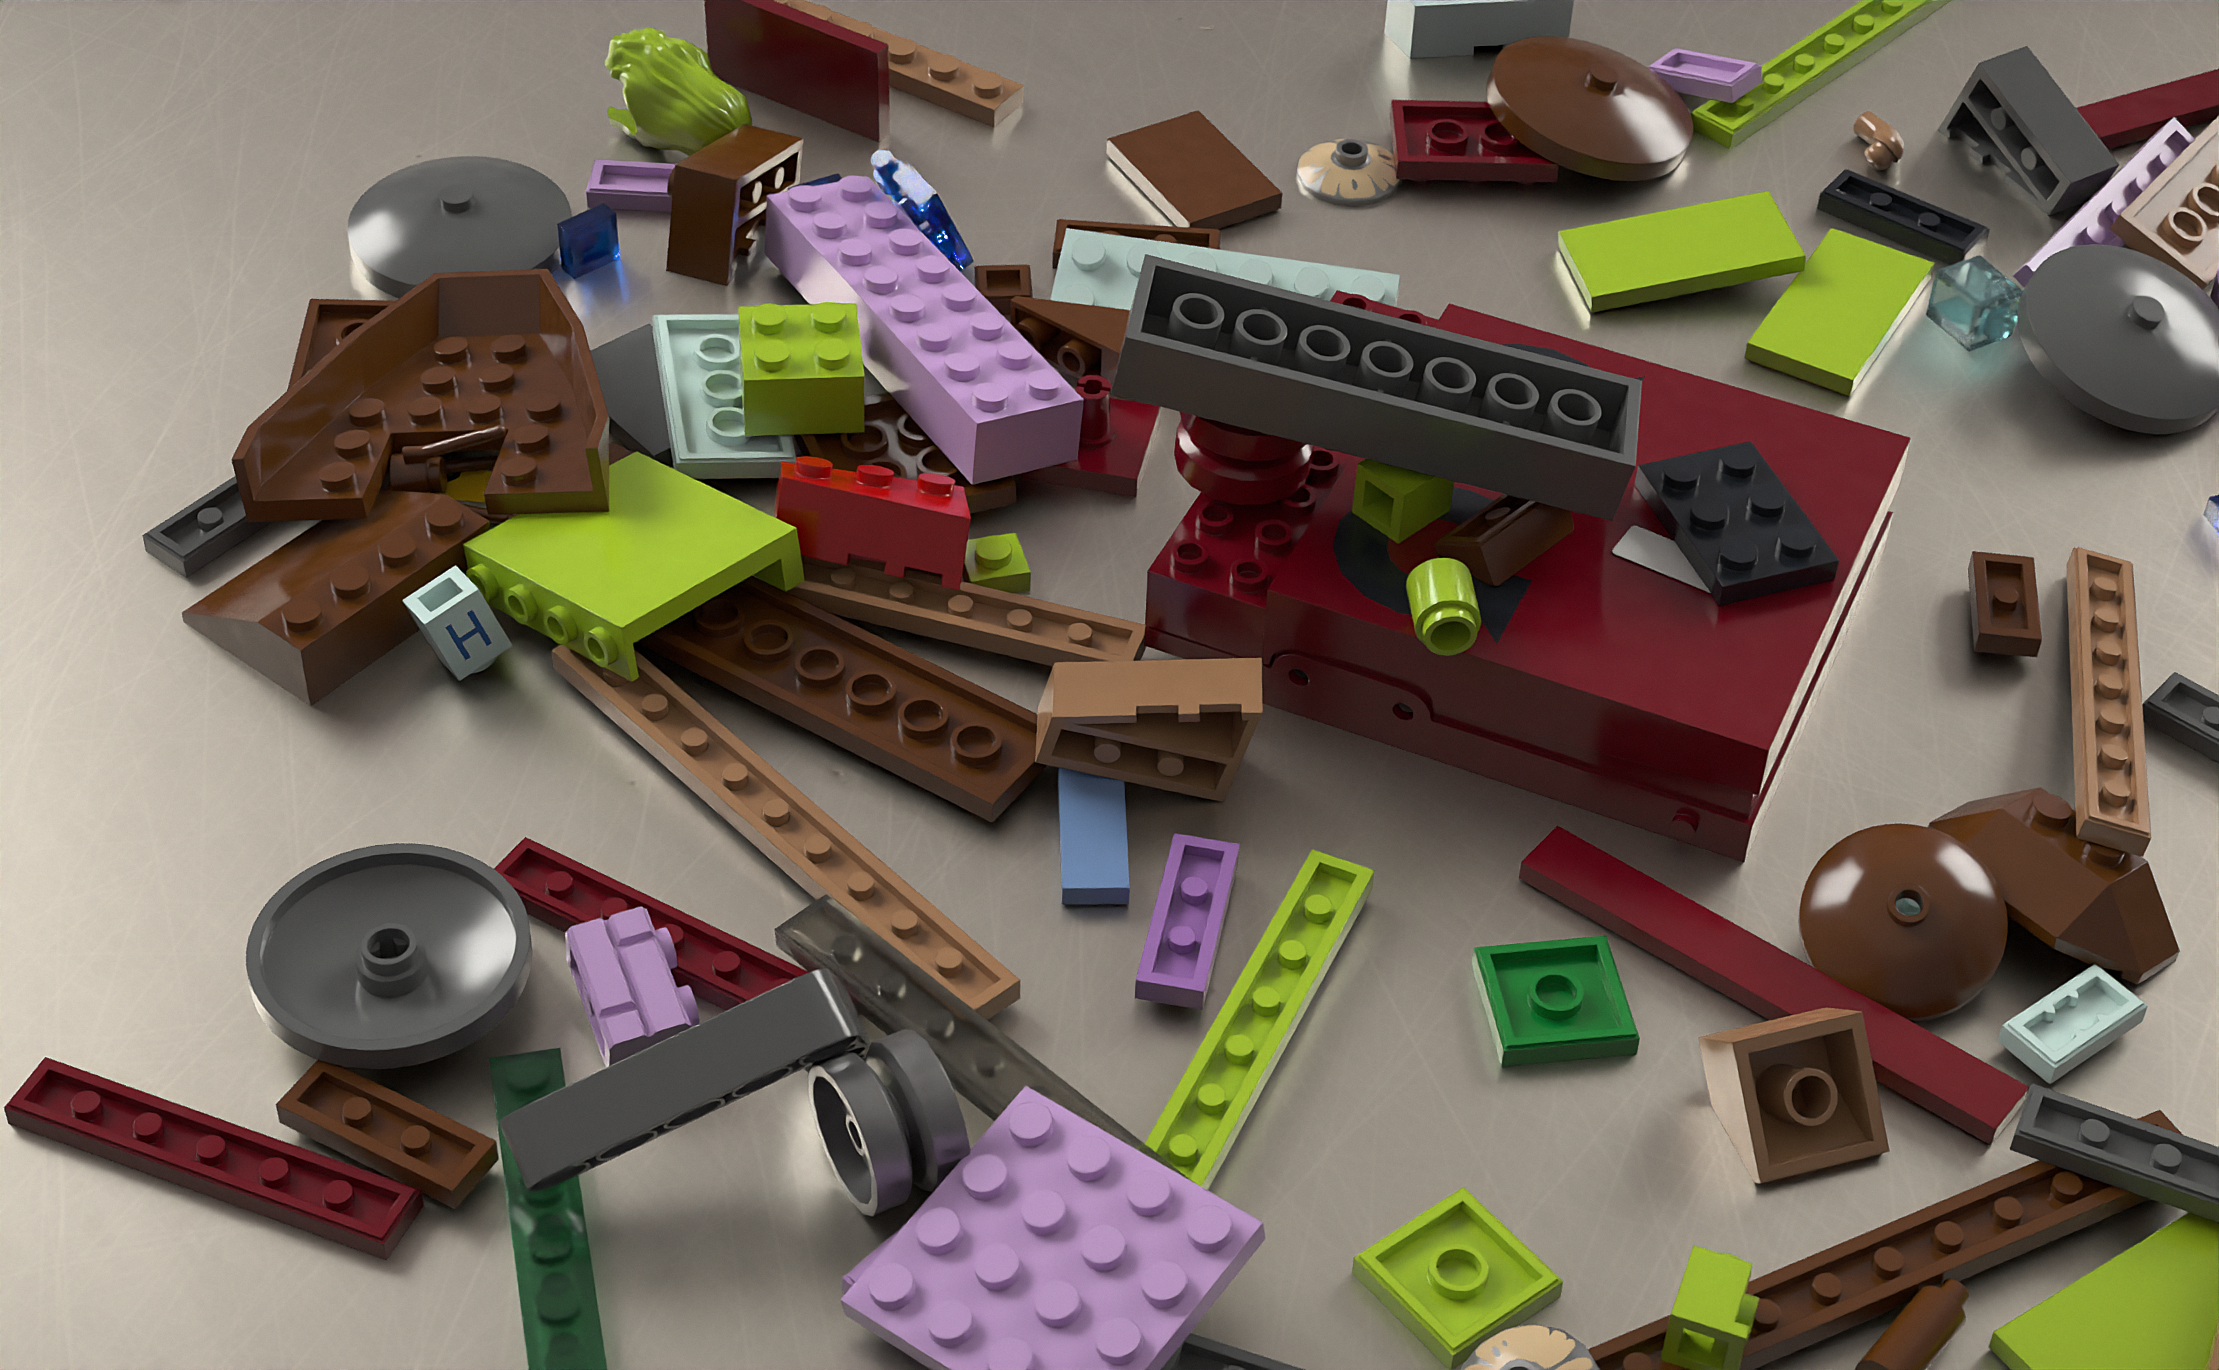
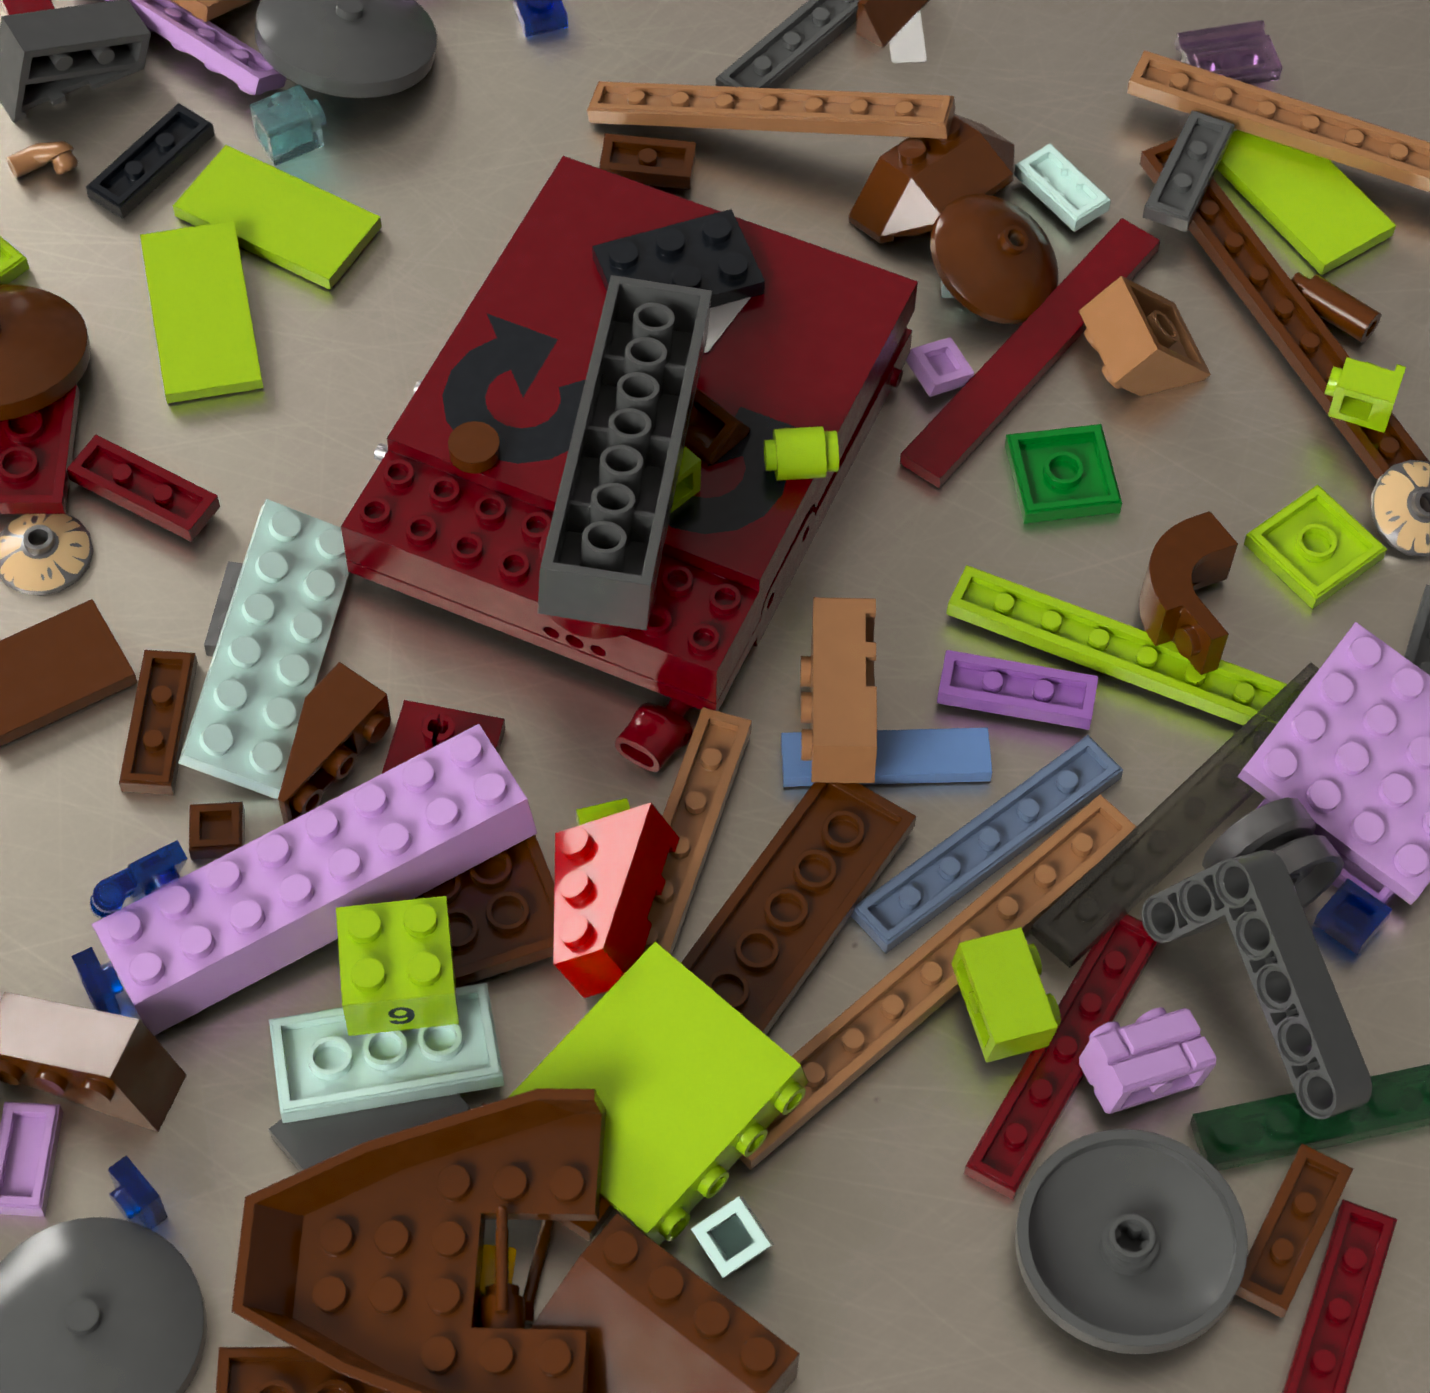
camera: 90 degrees left, 15 degrees up
none -> dark red plate [67,434,220,542]
none -> dark red piece [615,699,693,772]
none -> sand blue tile [851,735,1123,954]
none -> lavender plate [906,337,975,397]
none -> lime brick [951,927,1060,1063]
none -> reddish brown arch [1139,511,1238,675]
none -> clear blue plate [1314,878,1392,955]

